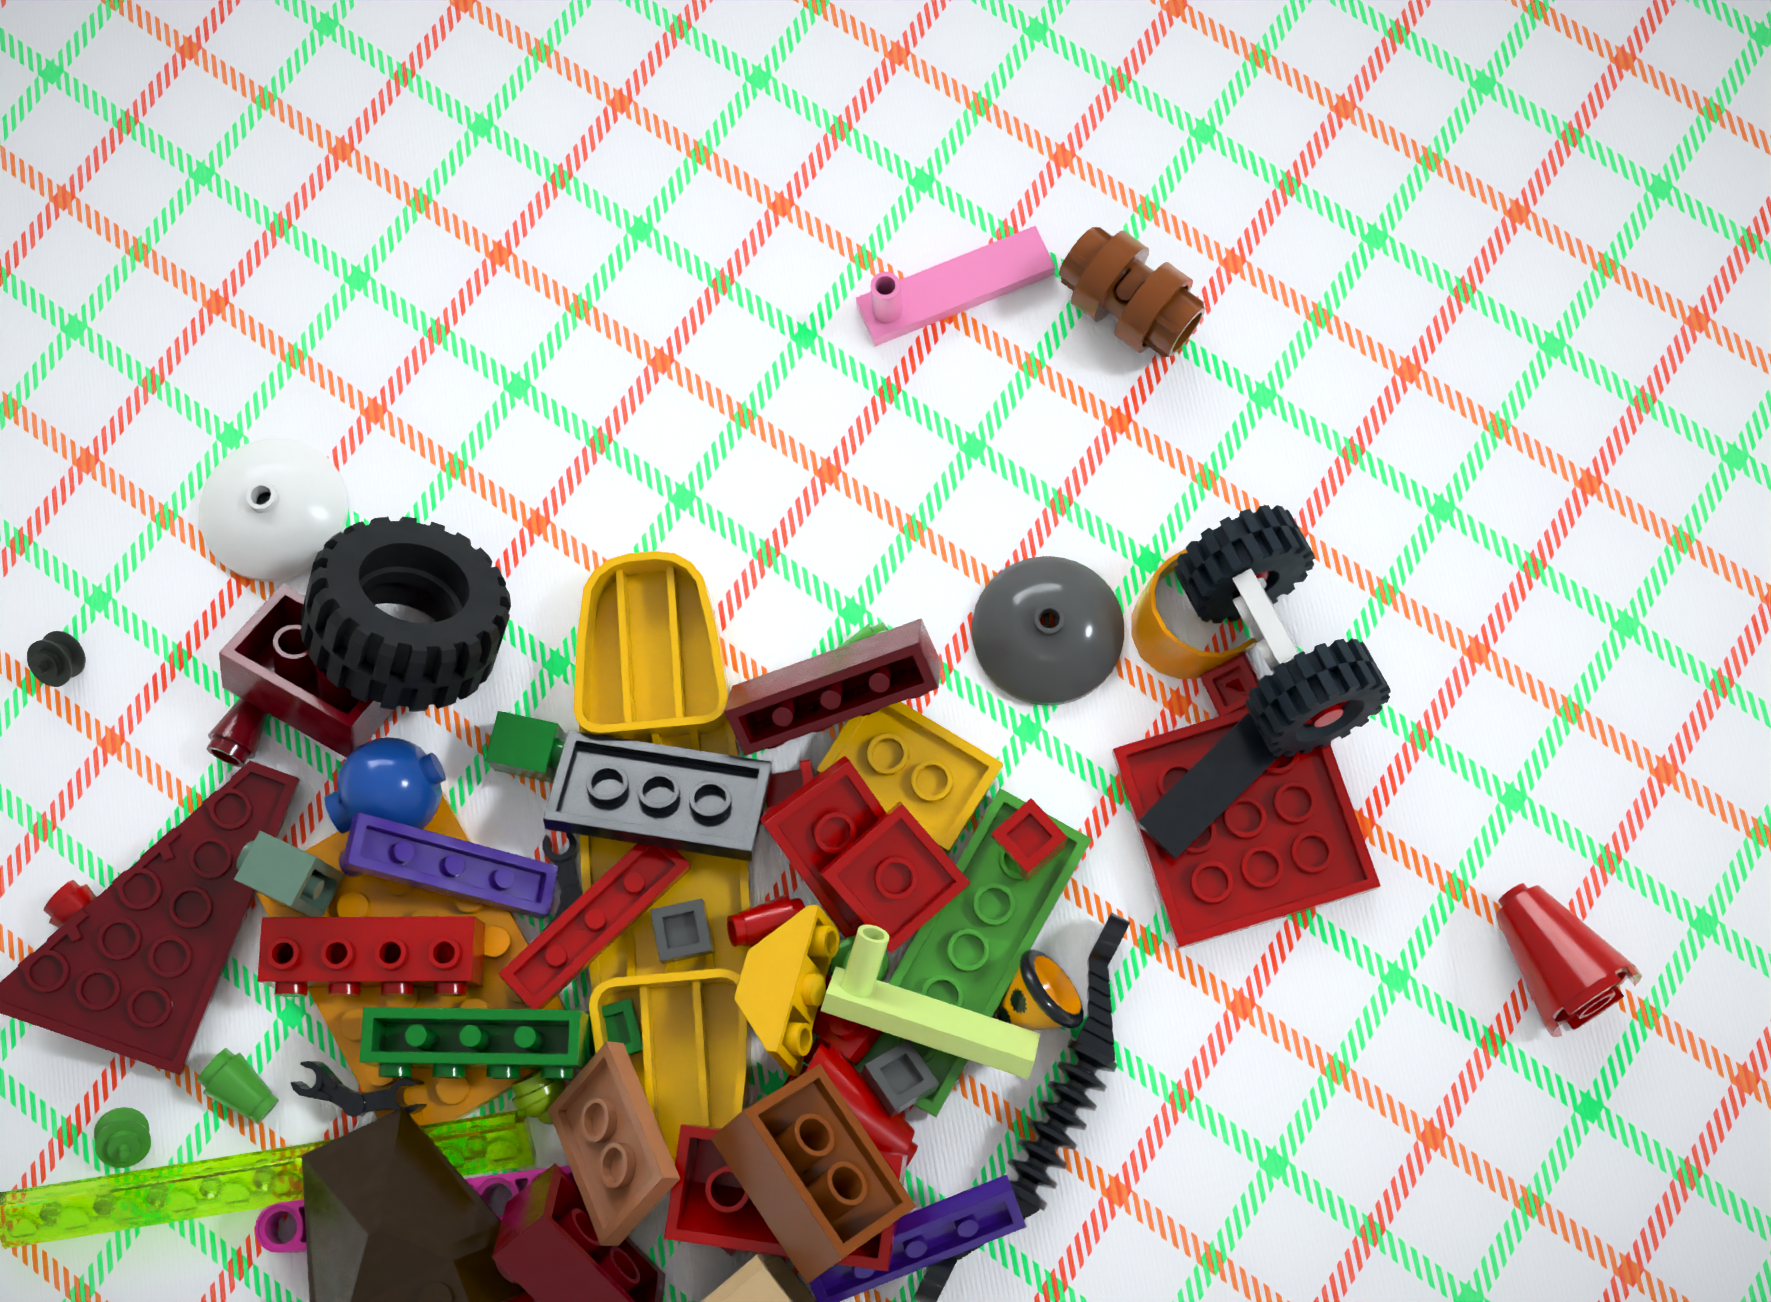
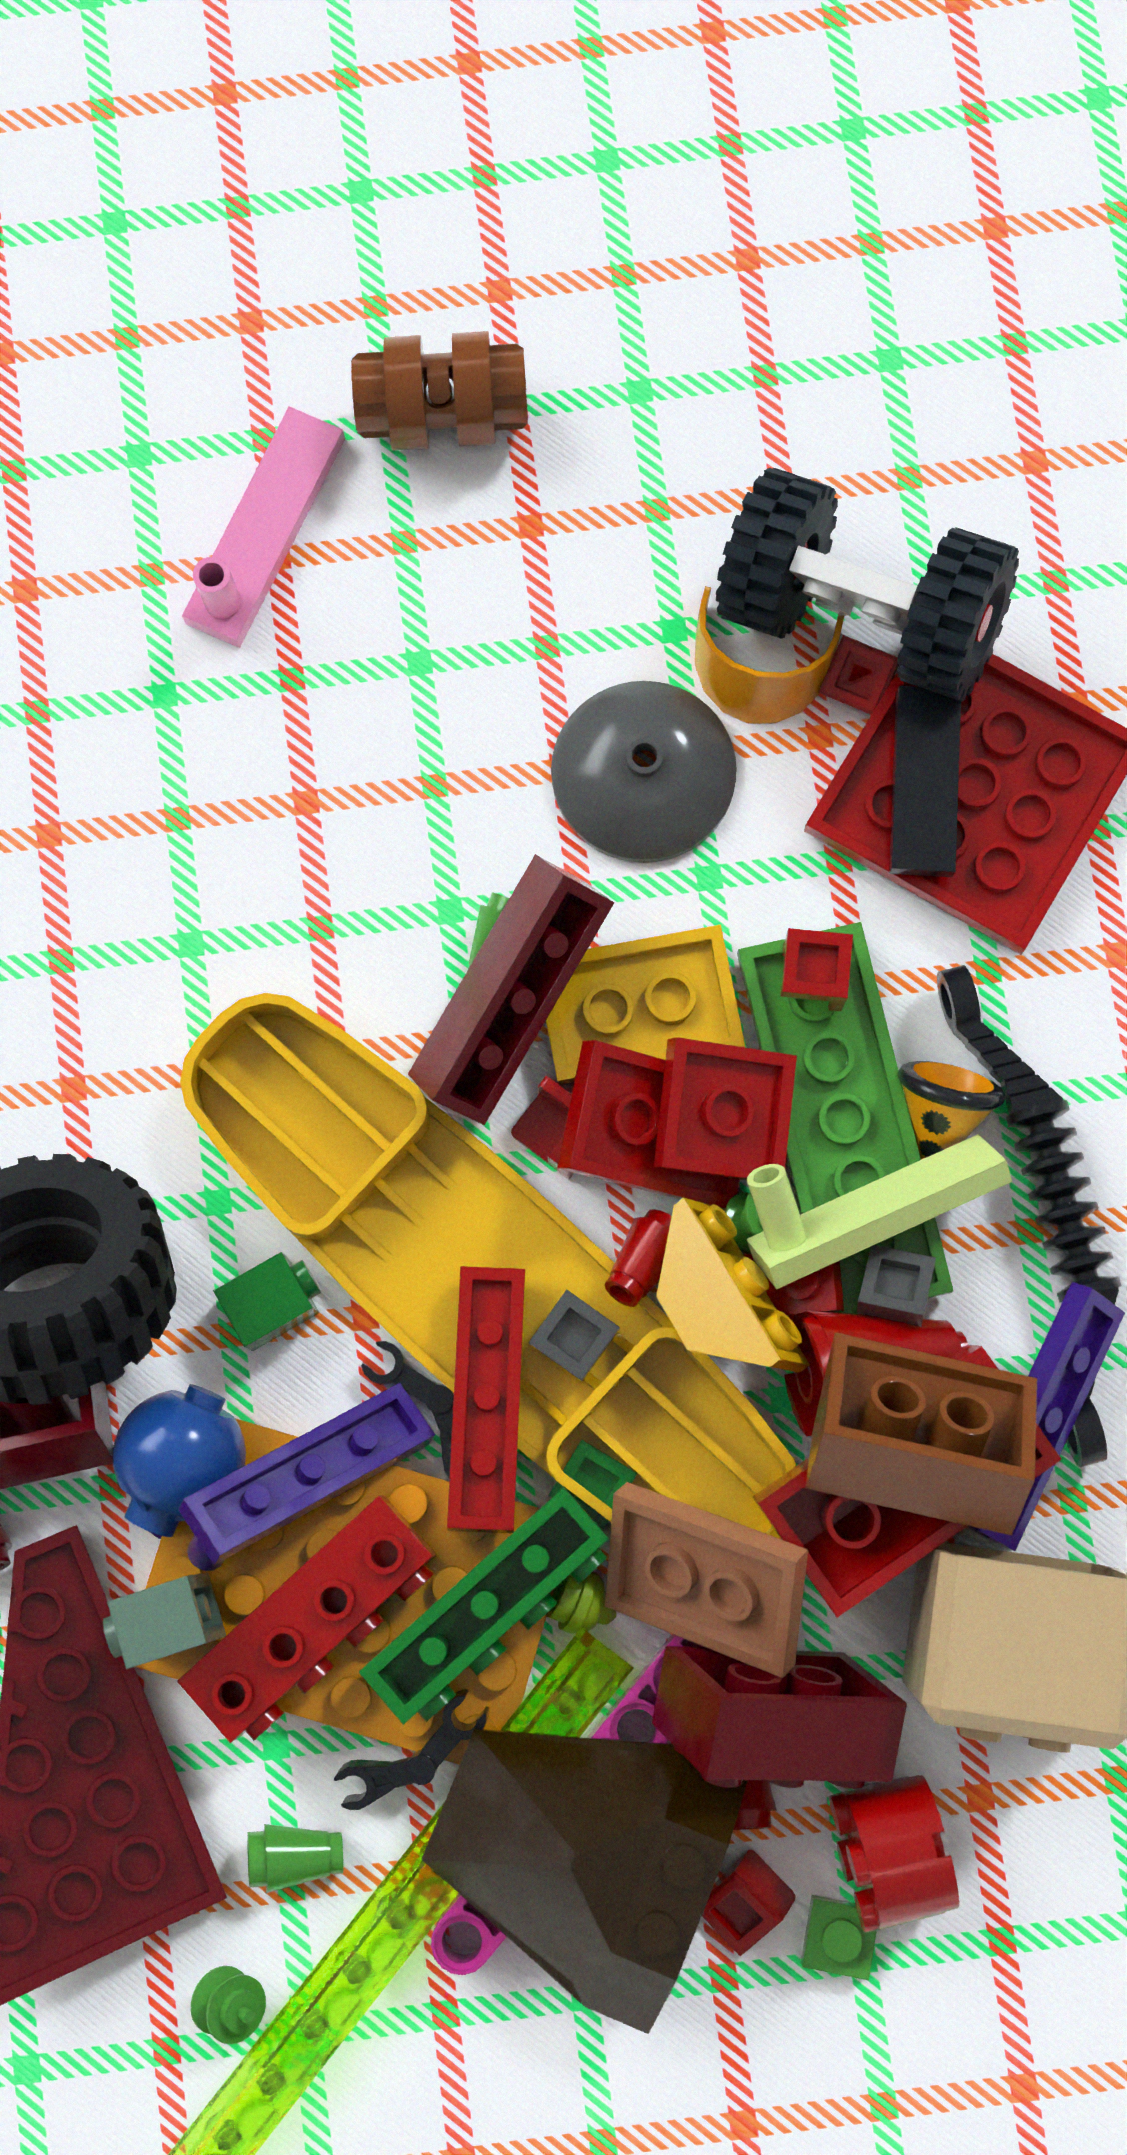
camera: 45 degrees left, 5 degrees up
plate [543,730,772,862] -> none

